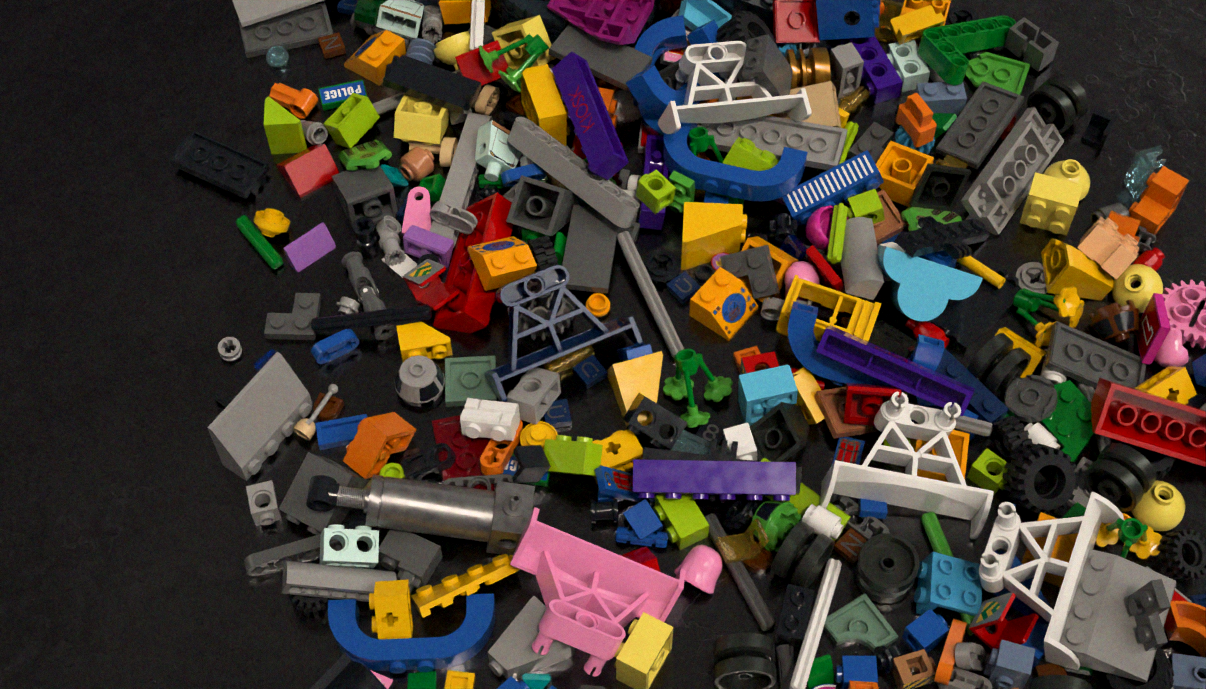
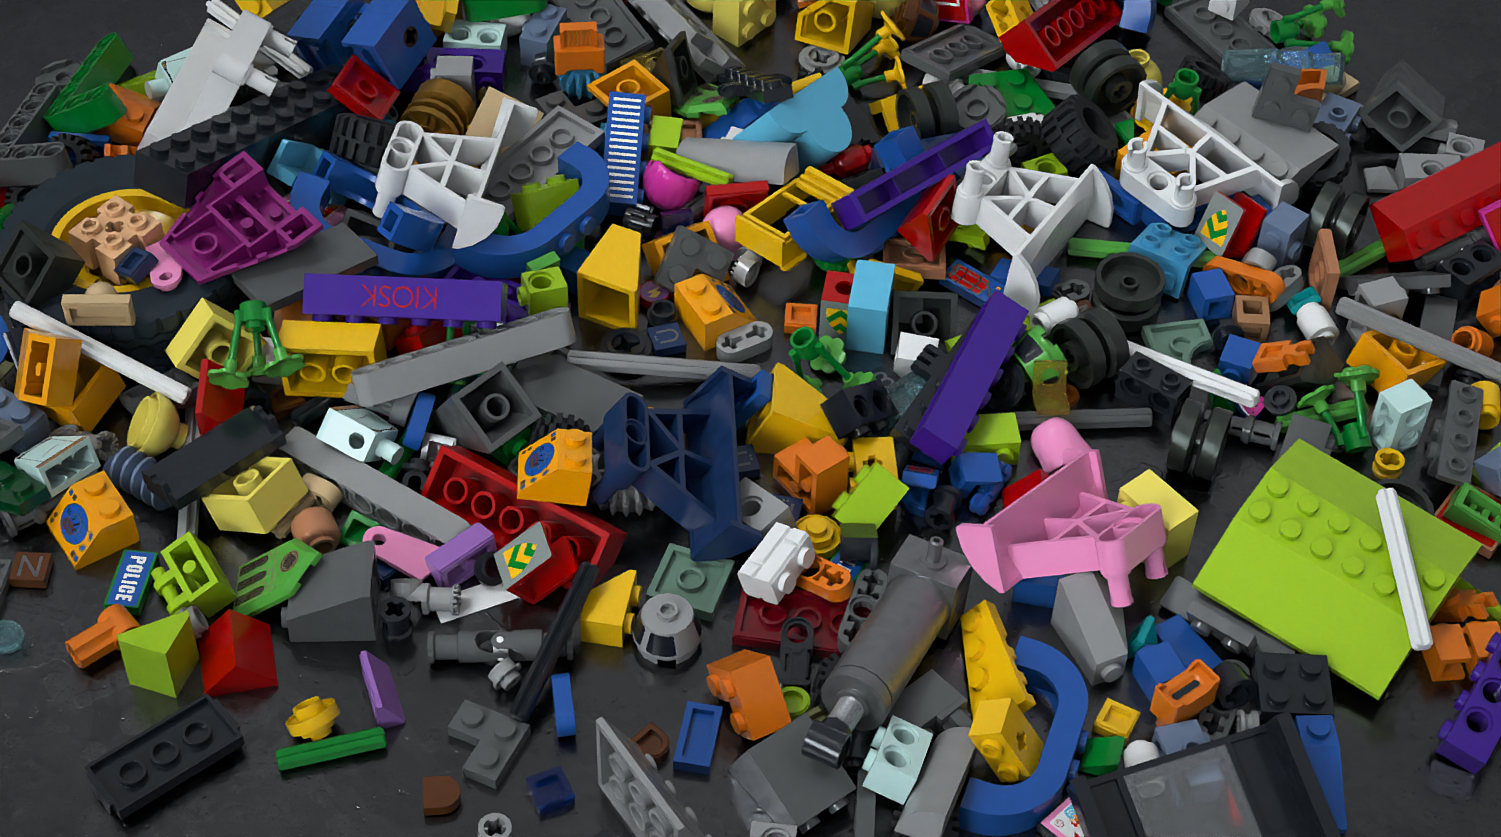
camera: 70 degrees left, 10 degrees down
hinge [293,384,338,441] -> none
light grey piece [429,201,478,234] -> none
dark grey panel [742,34,793,97] -> none
none -> reddish brown tile [422,776,461,816]
none -> light grey beam [716,321,773,363]
none -> orange brick [773,435,850,515]

